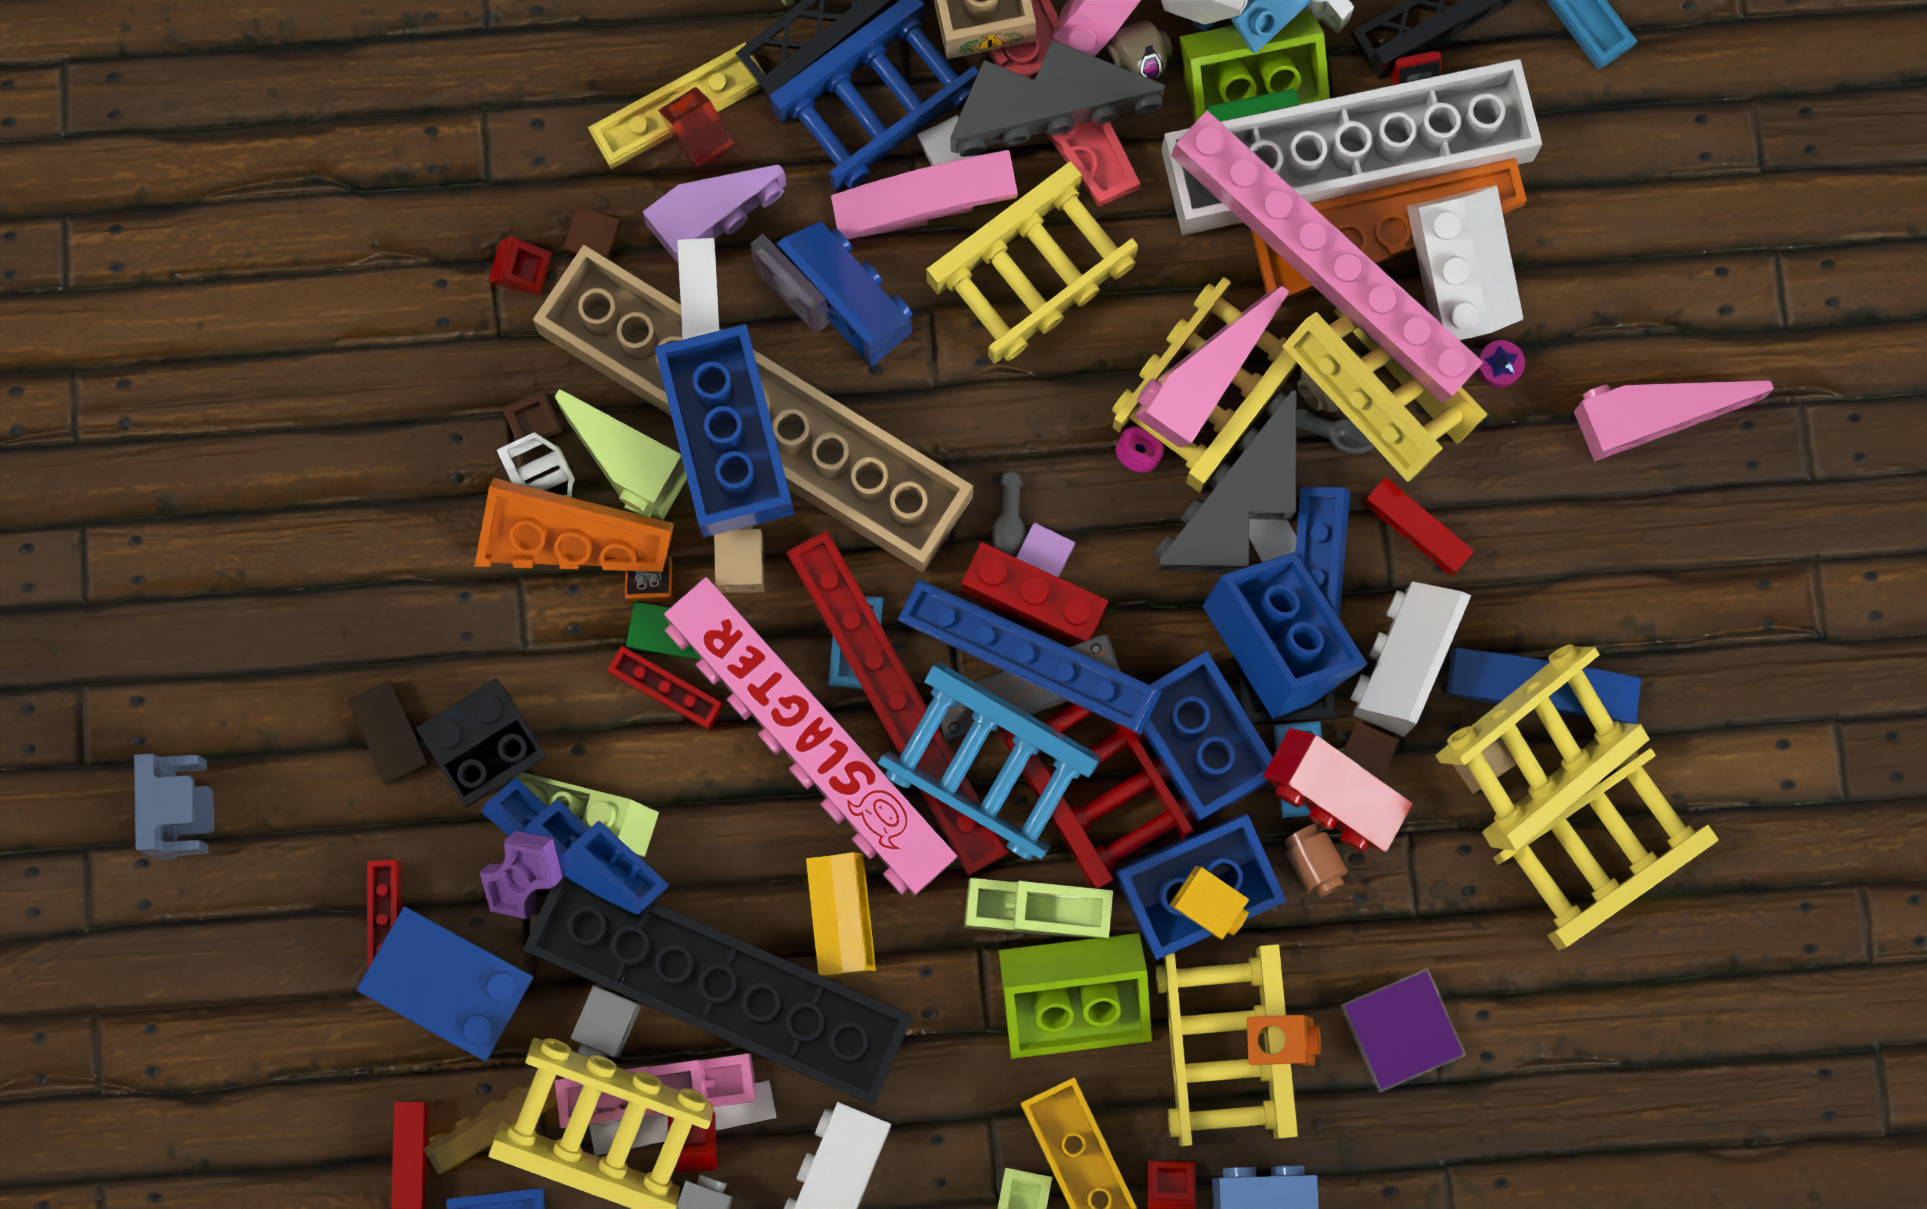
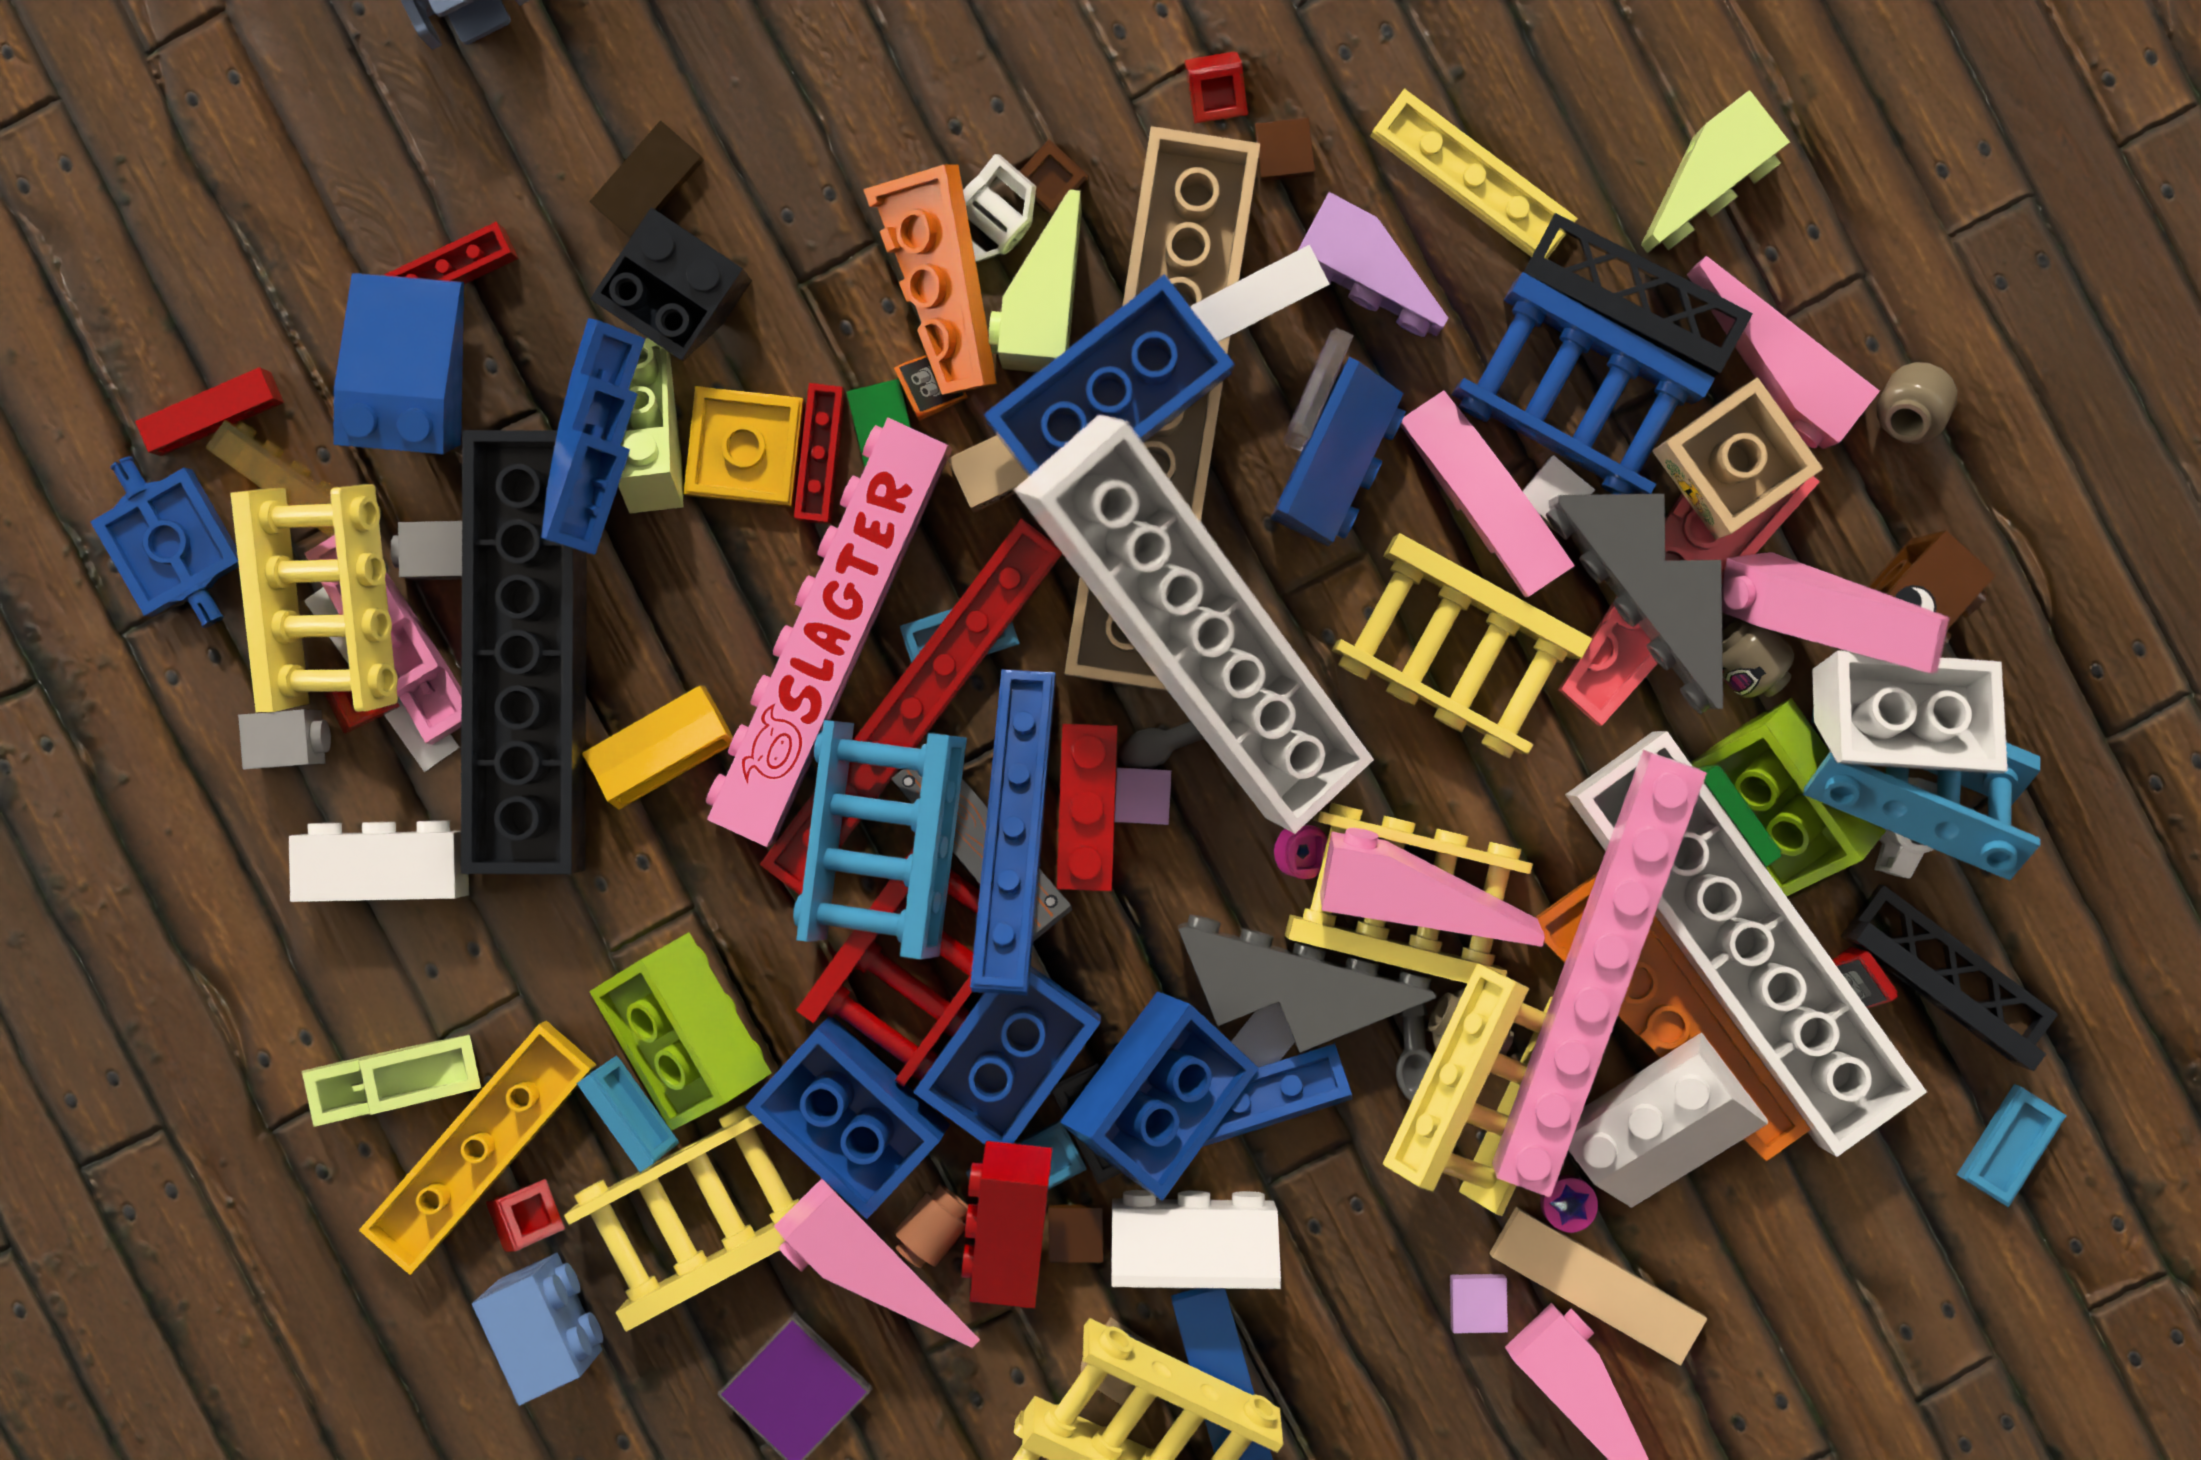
camera: 70 degrees right, 10 degrees up
medium lavender tile [479,831,563,919] -> none
clear red brick [658,87,734,168] -> none
yellowish green slope [964,878,1113,939] -> none
yellow brick [1169,866,1249,940] -> none
orange bracket [1247,1015,1321,1066] -> none
red piece [1364,477,1474,578] -> none
none -> dark azure tile [576,1055,679,1173]
none -> yellow tile [683,386,805,507]
none -> bright pink slope [774,1179,980,1348]
none -> white brick [1014,415,1374,834]
none -> lavender tile [1450,1274,1508,1333]
none -> tan tile [1489,1207,1707,1366]

